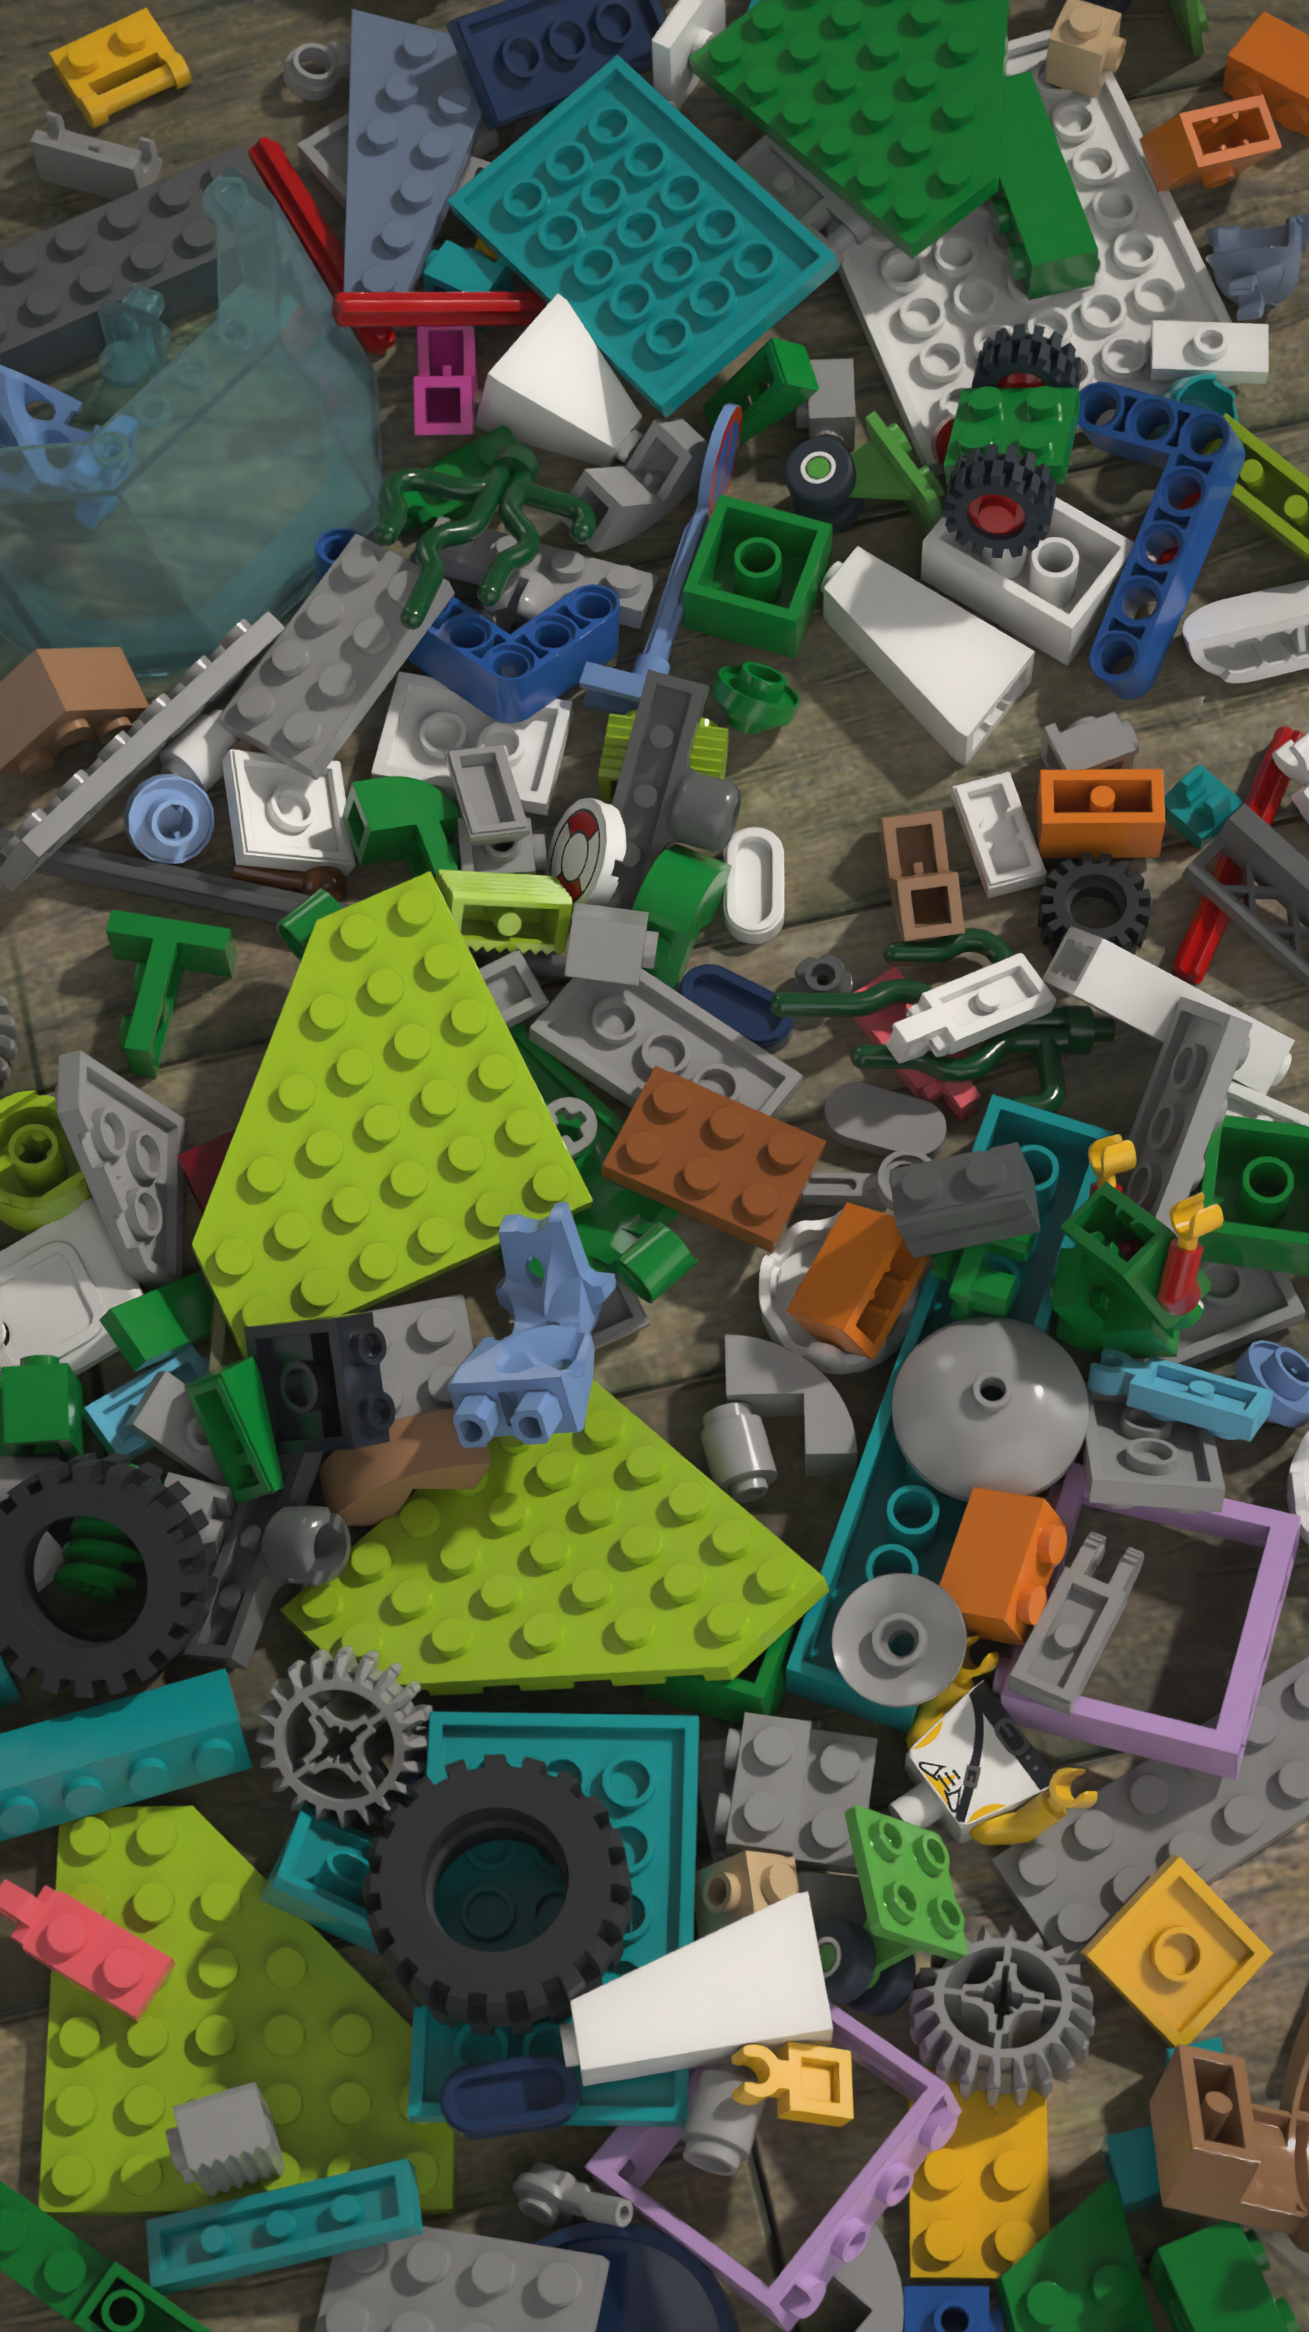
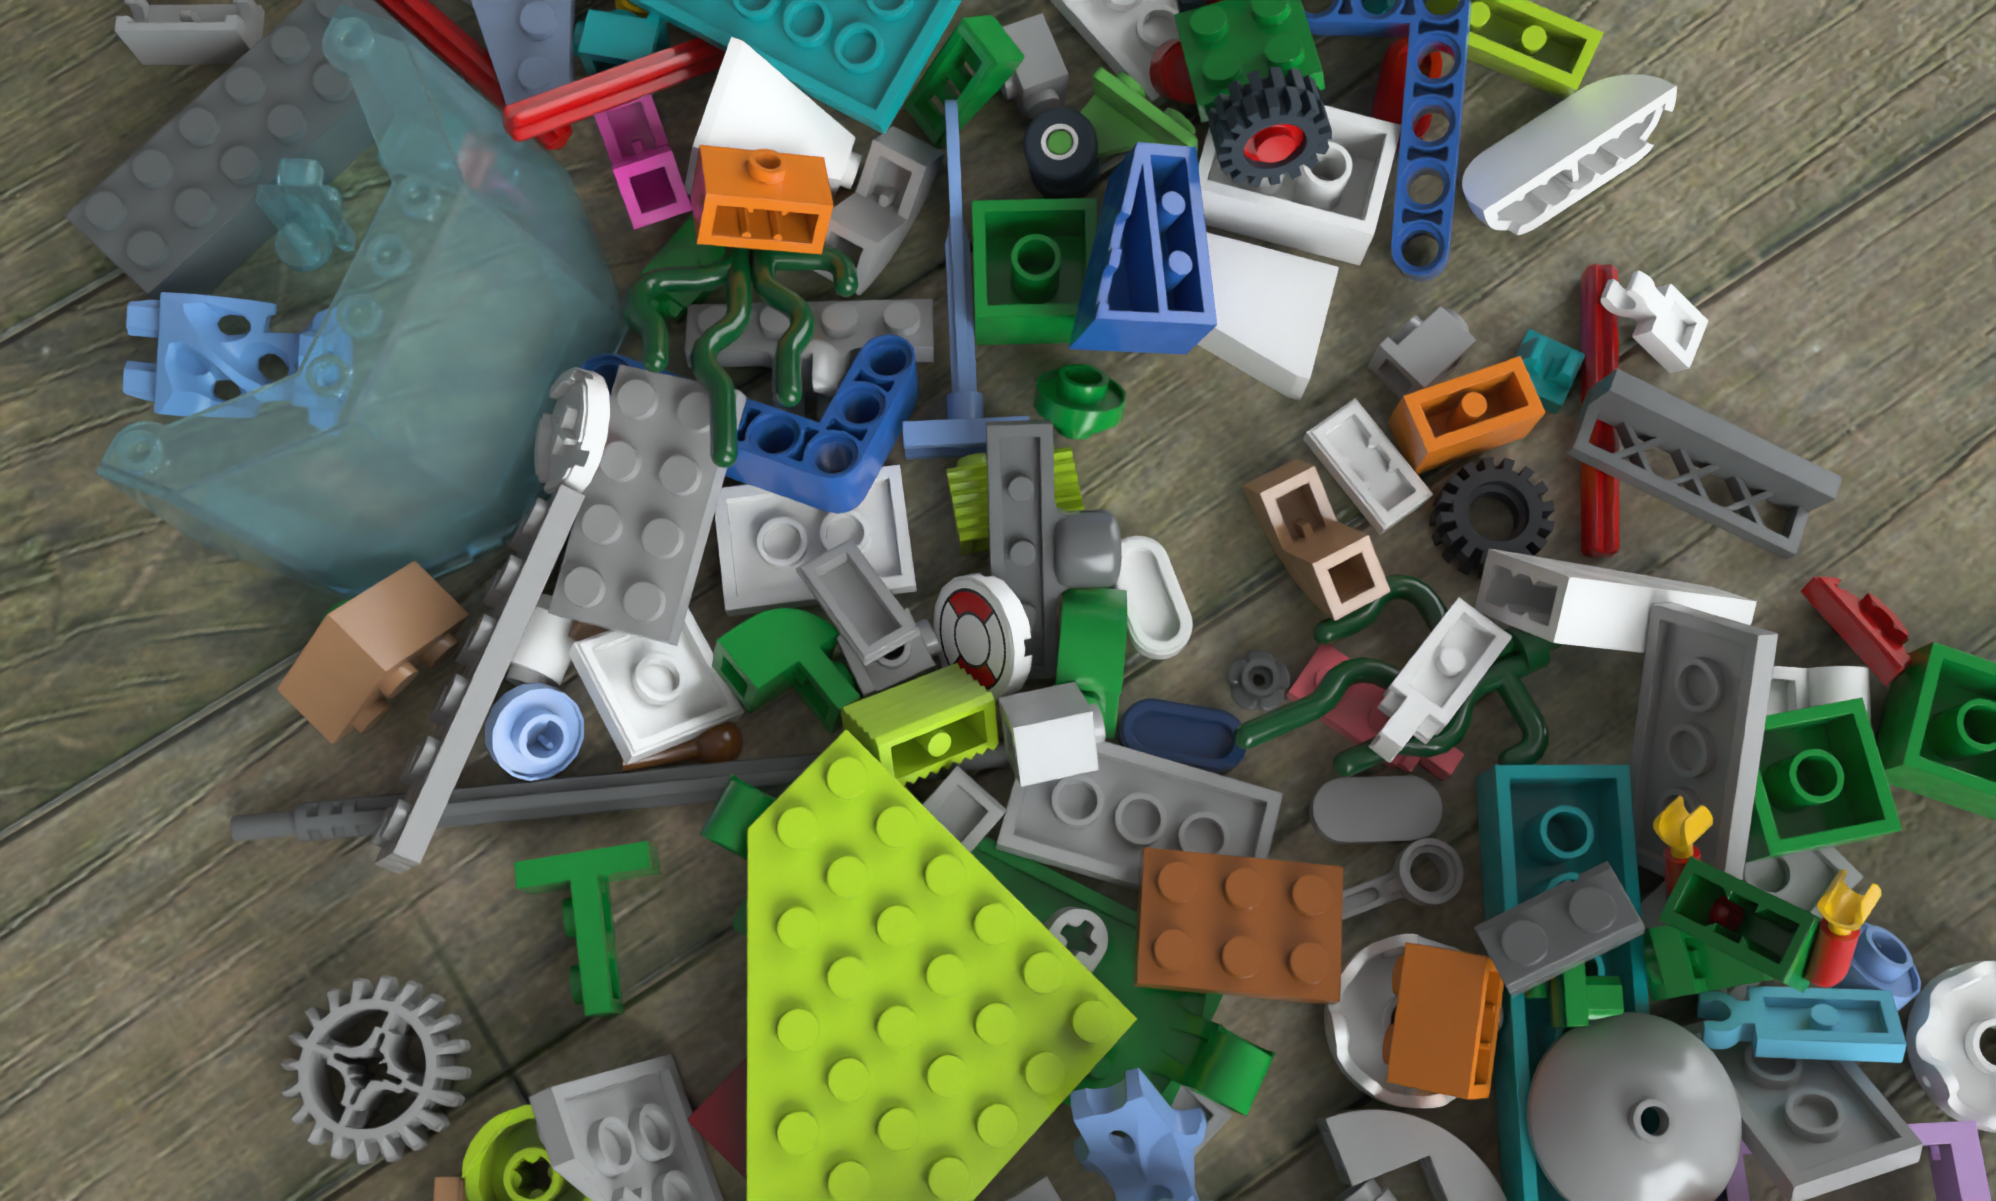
camera: 25 degrees left, 10 degrees up
none -> white tile [534,367,610,494]
none -> orange brick [691,145,834,254]
none -> blue wedge [1068,142,1217,354]

